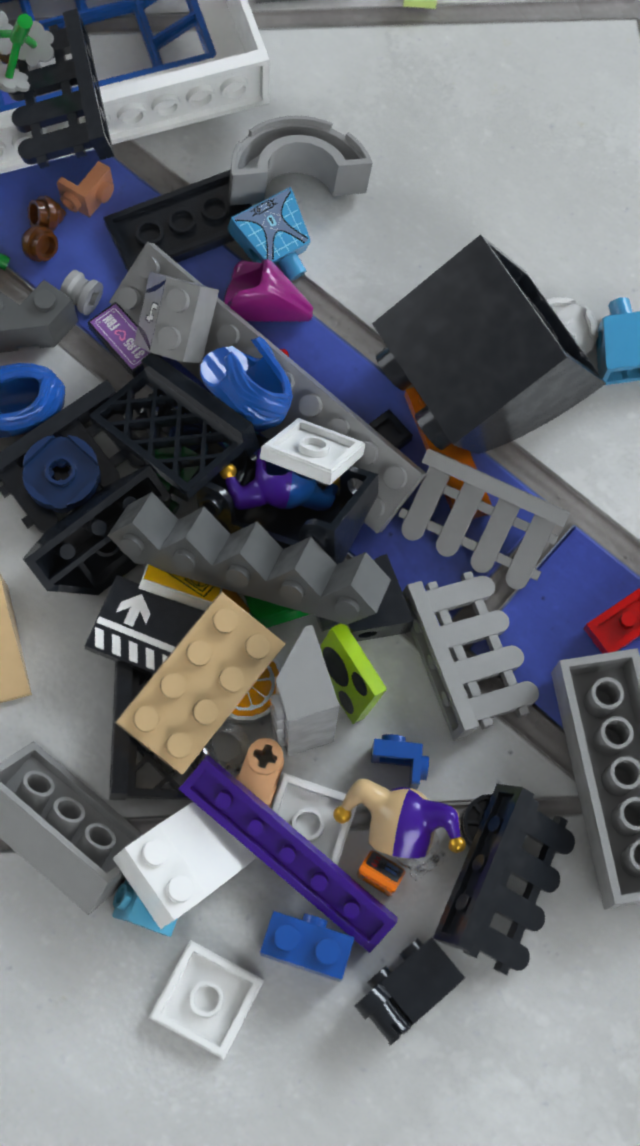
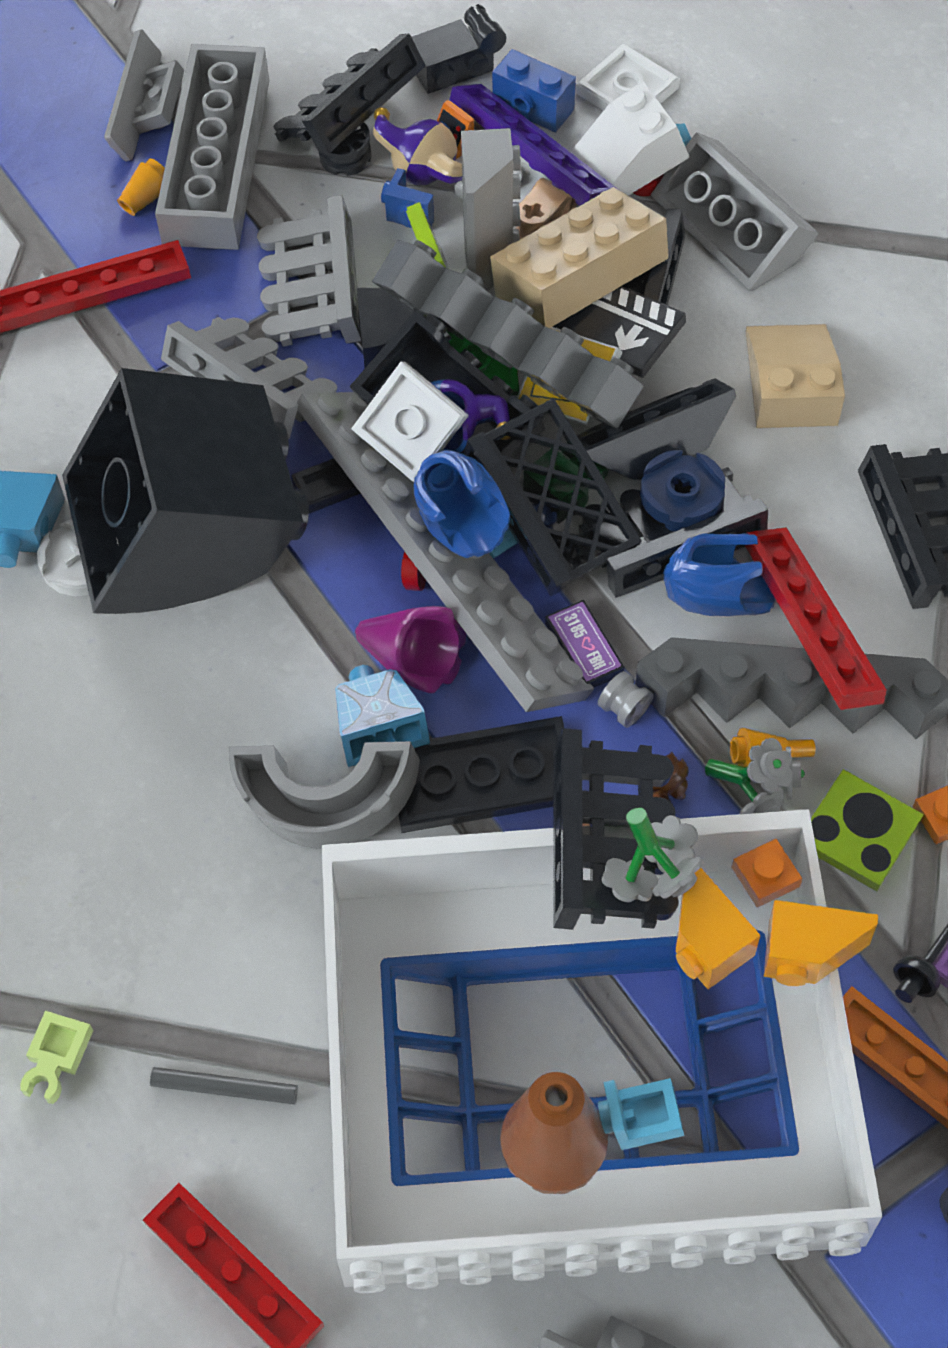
camera: 160 degrees left, 10 degrees down
light grey slope [134,271,219,363] -> none

